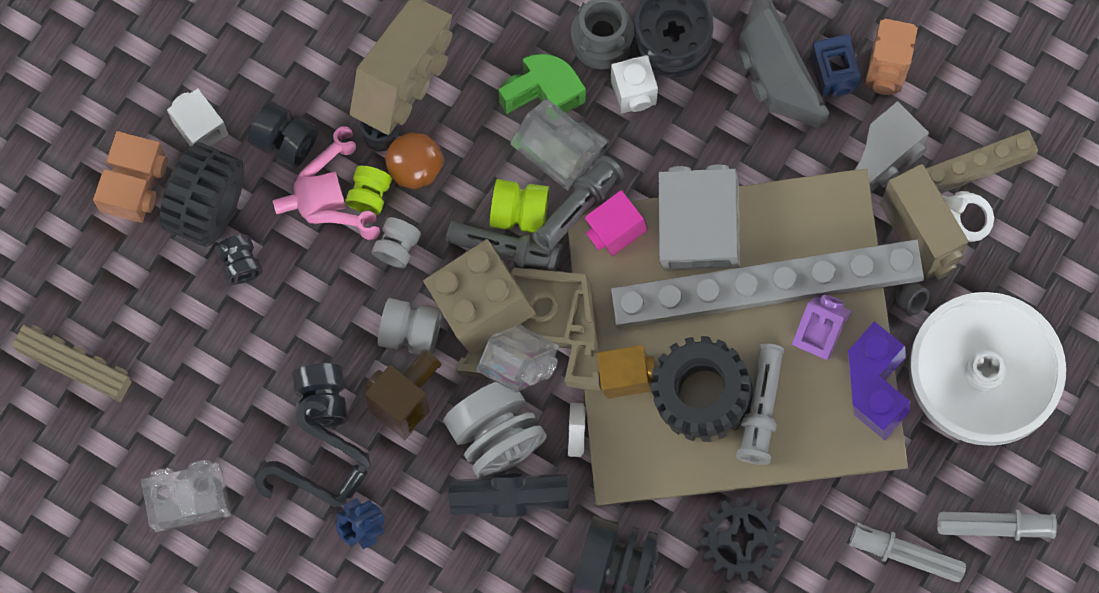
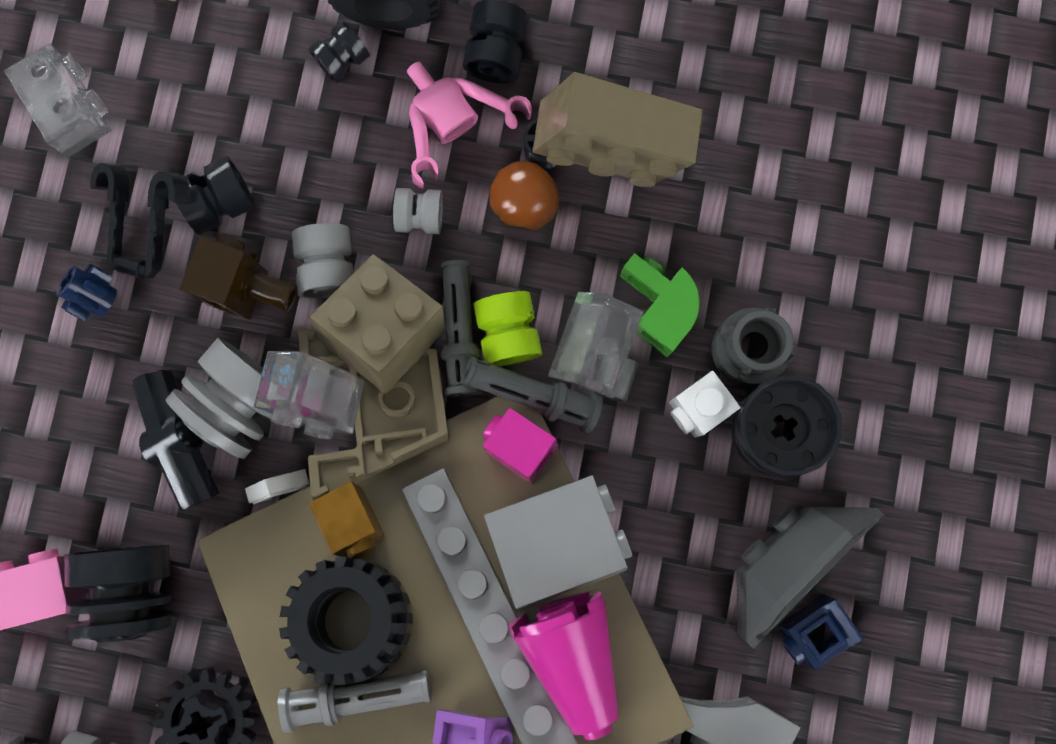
camera: 70 degrees right, 10 degrees up
lime wheel [345,165,392,215] -> none
nougat brick [865,19,918,95] -> none
none -> dark pink cone [508,591,619,740]

